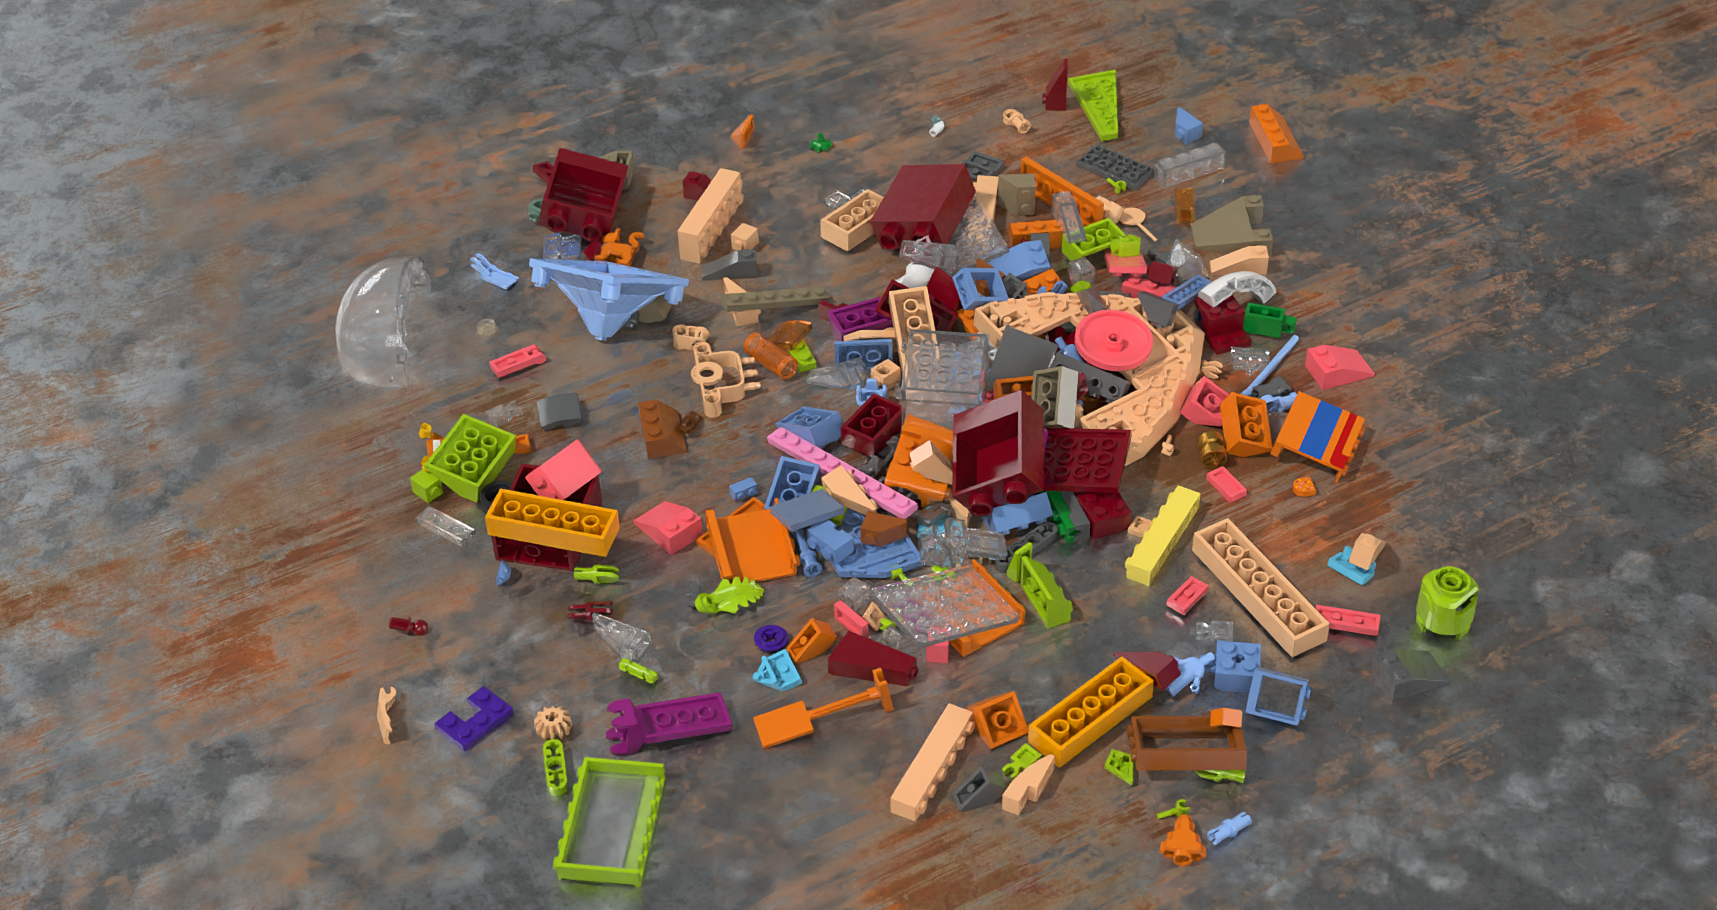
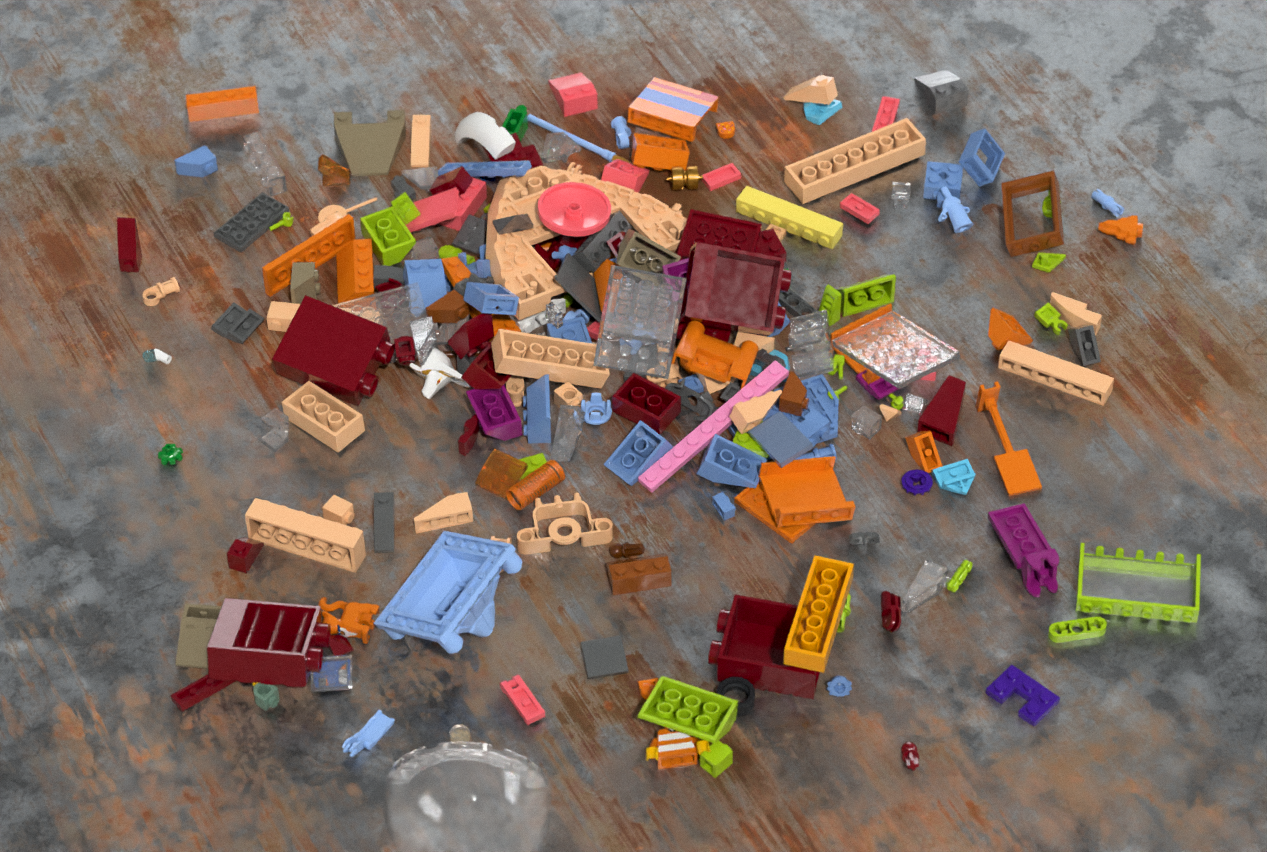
camera: 90 degrees left, 5 degrees up
light nougat arm [377,687,396,745] -> none
clear plate [415,506,476,547] -> none
clear plate [485,400,522,427] -> none
coral slope [525,439,602,500] -> none
light nougat gear [534,705,572,741] -> none
coral slope [633,501,703,555] -> none
lime plant [695,576,764,614] -> none
dark tan plate [720,286,830,312] -> none
orange slope [730,115,754,149] -> none
coral tile [834,600,869,638] -> none
light nougat tile [843,330,895,341] -> none
light nougat slope [910,440,953,485] -> none
light orange brick [1028,656,1154,768] -> none
clear slope [1052,191,1086,244] -> none
lime wing [1068,70,1118,141] -> none
dark red slope [1113,652,1181,691] -> none
dark grey slope [1137,291,1179,329] -> none
lime hand [1156,799,1190,819] -> none
orange slope [1210,708,1242,727] -> none
dark grey piece [1252,377,1294,399] -> none
lime piece [1416,566,1479,639] -> none

